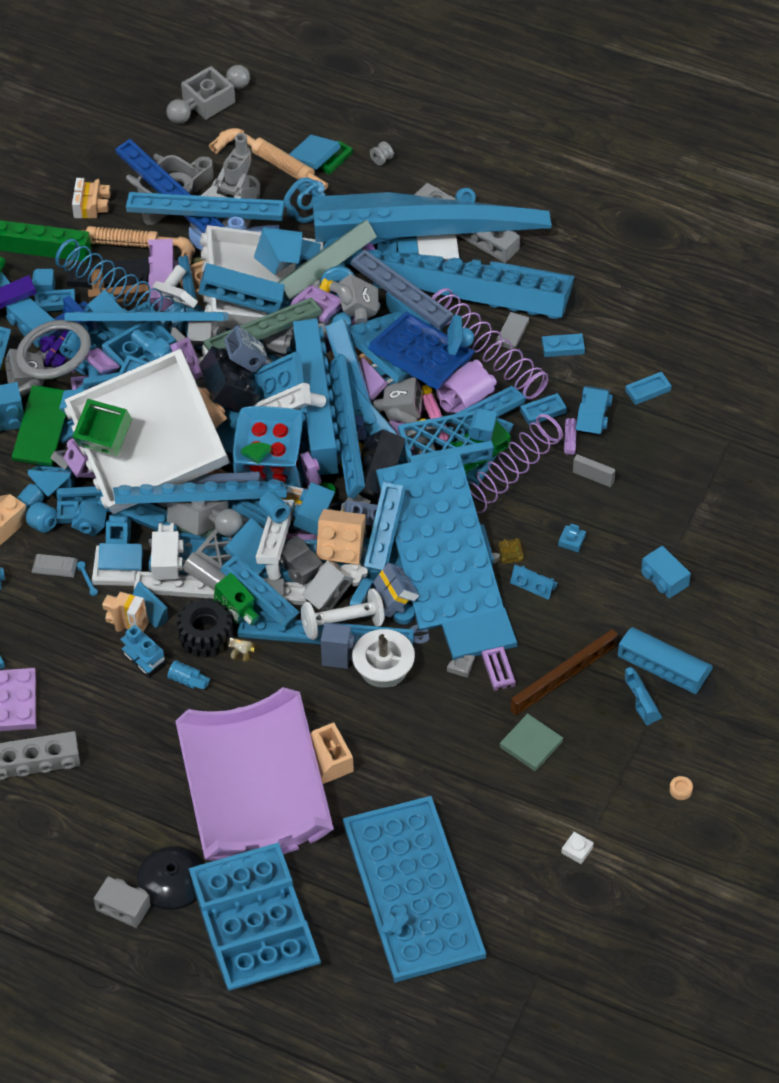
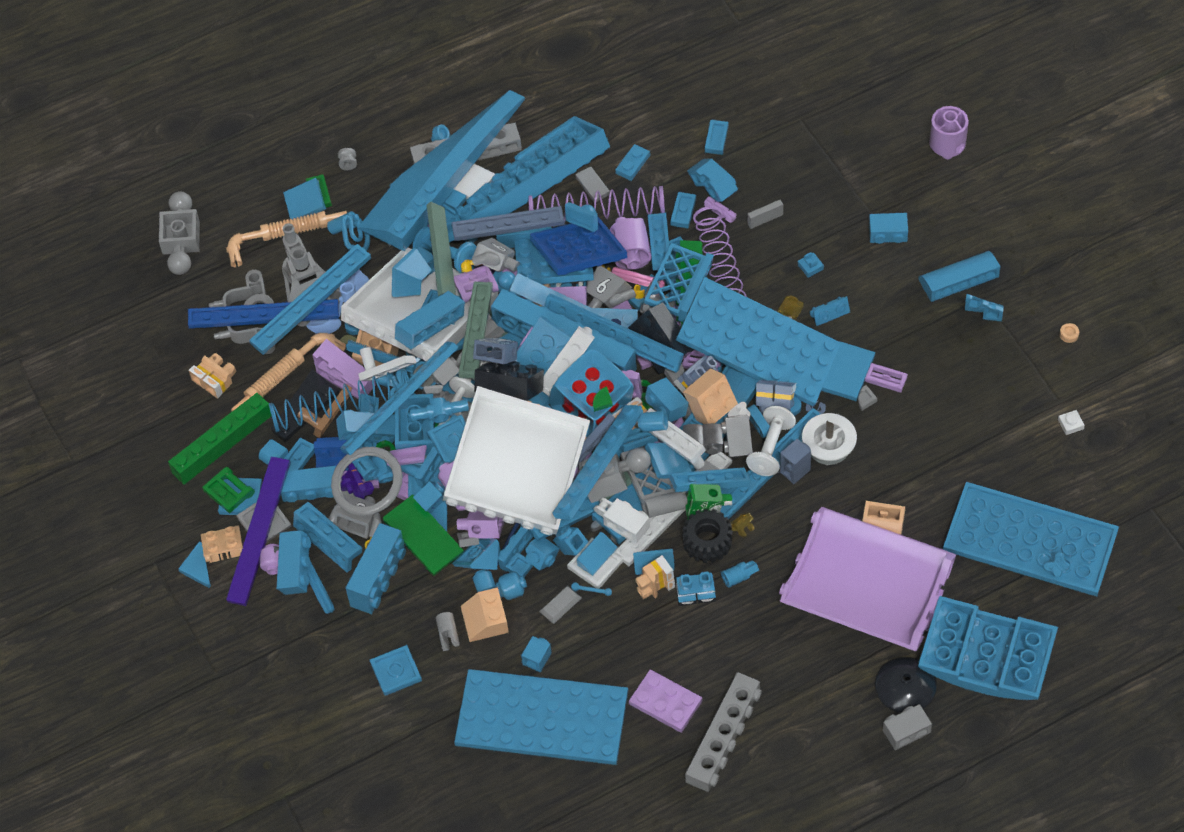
camera: 50 degrees left, 5 degrees up
green piece [72,398,132,457] -> none
lavender plate [170,337,203,380] -> none
dark azure plate [364,482,406,570] -> none
dark azure piece [468,409,497,442] -> none
sand green tile [500,714,563,771] -> none
reddish brown tile [511,629,618,716] -> none

